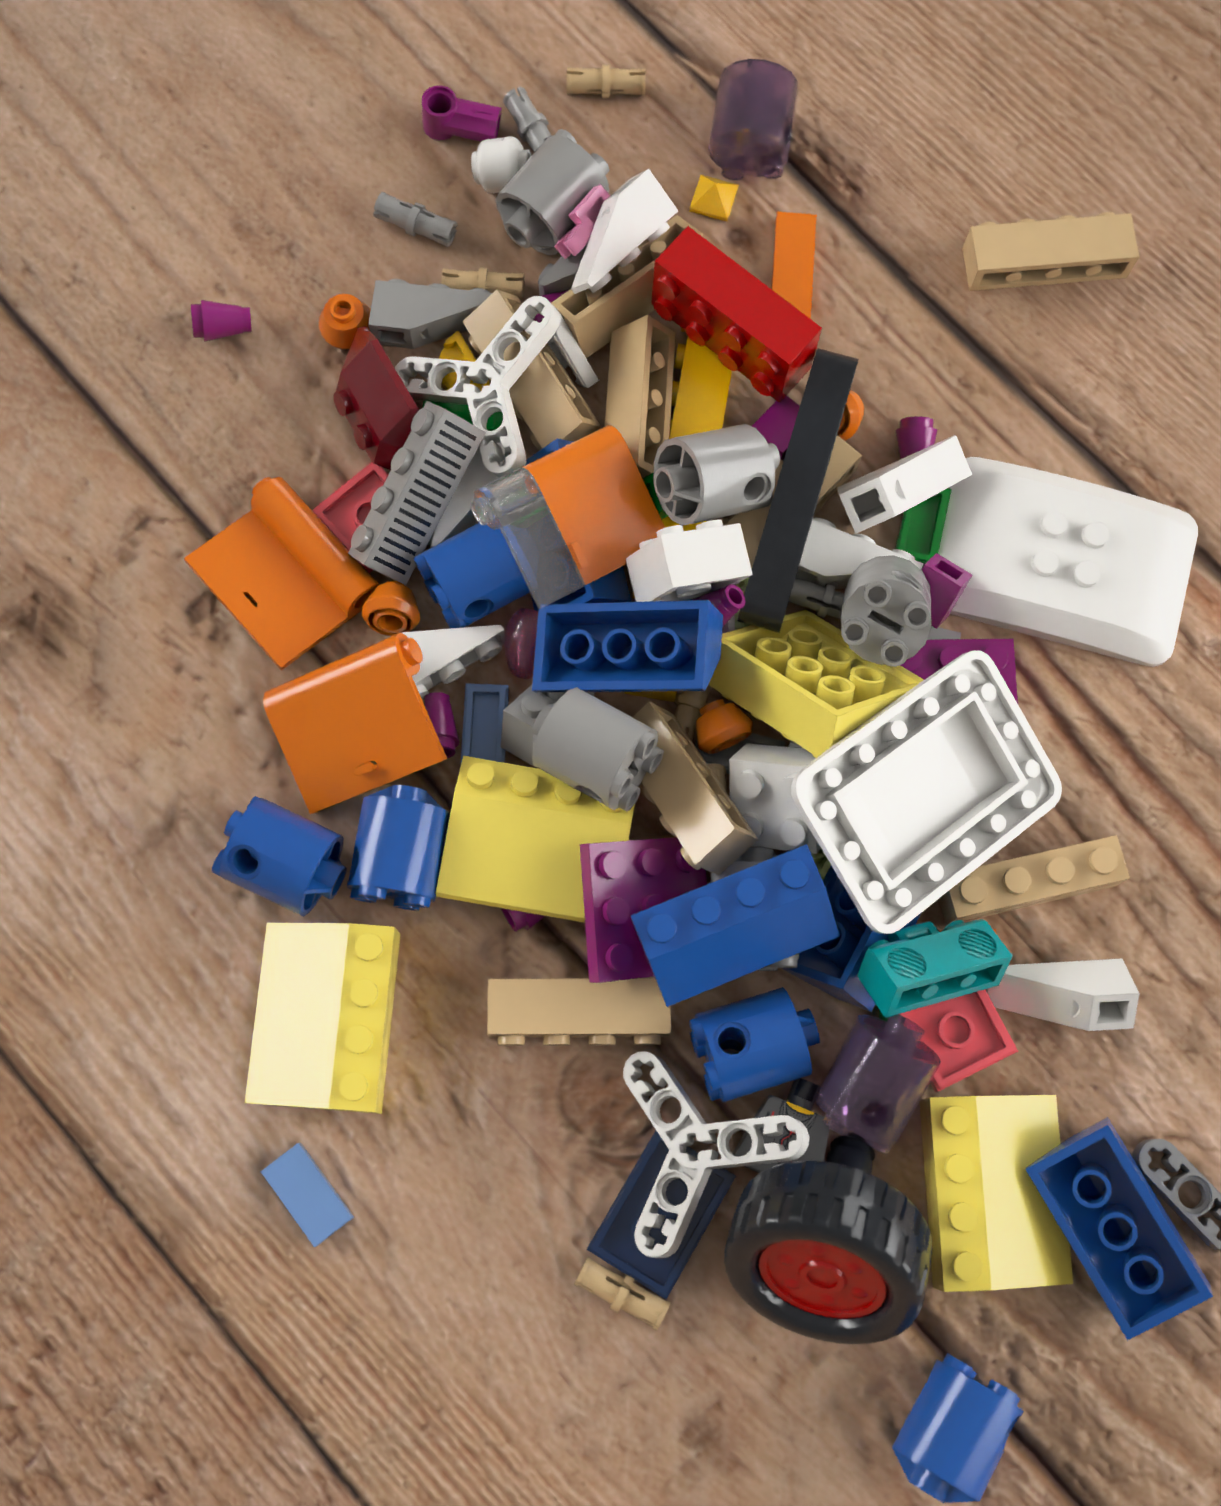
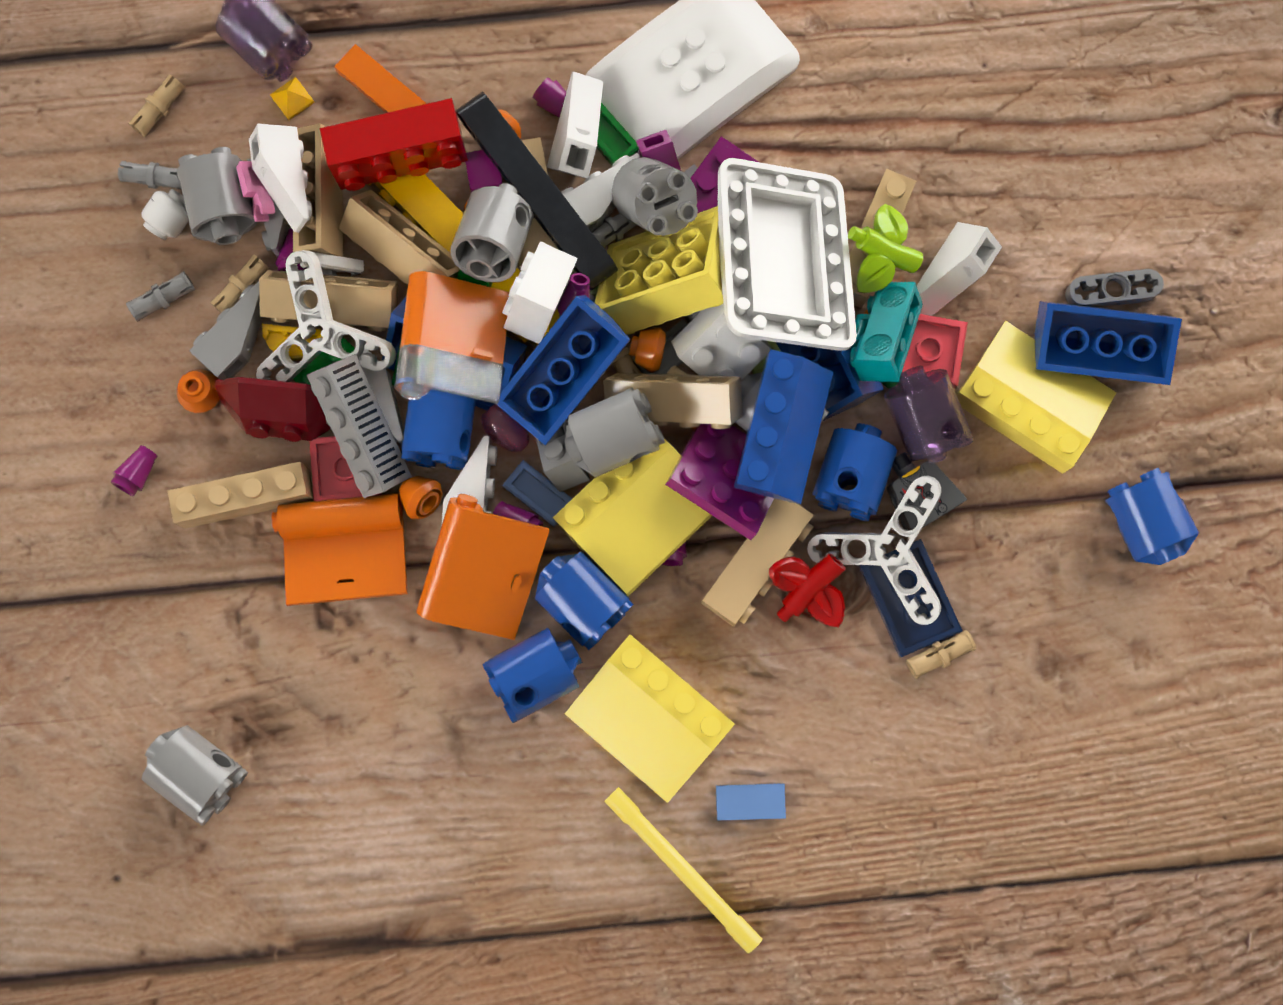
camera: 50 degrees left, 5 degrees up
magenta piece [422,85,502,142] -> none
black wheel [724,1132,933,1344] -> none
none -> tan brick [168,462,314,529]
none -> light yellow piece [604,787,762,954]
none -> red plant [769,553,846,628]
none -> lime plant [848,204,923,293]

